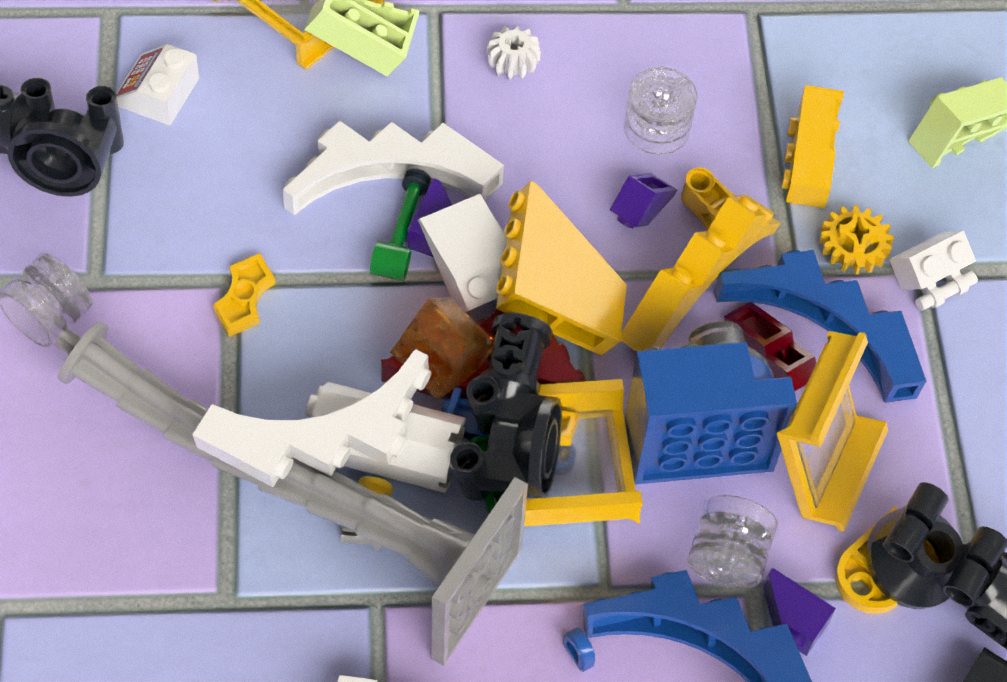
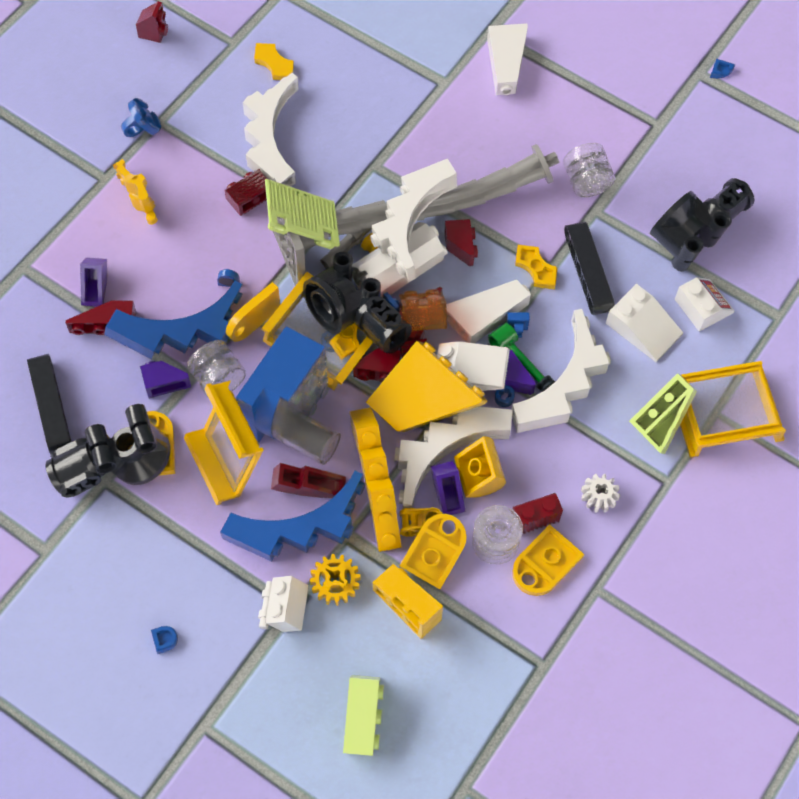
camera: 130 degrees right, 5 degrees up
none -> yellow tile [226,282,281,342]
none -> yellowish green window [265,179,340,249]
none -> white arch [394,407,512,509]
none -> yellow tile [399,514,466,589]
none -> white slope [443,280,531,343]
none -> dark red slope [444,219,478,266]
none -> yellow brick [454,436,506,498]
none -> blue tile [506,312,530,338]
none -> dark red brick [511,493,563,535]
none -> yellow tile [512,524,584,596]
none -> black beam [564,222,614,315]
none -> white slope [606,284,683,362]

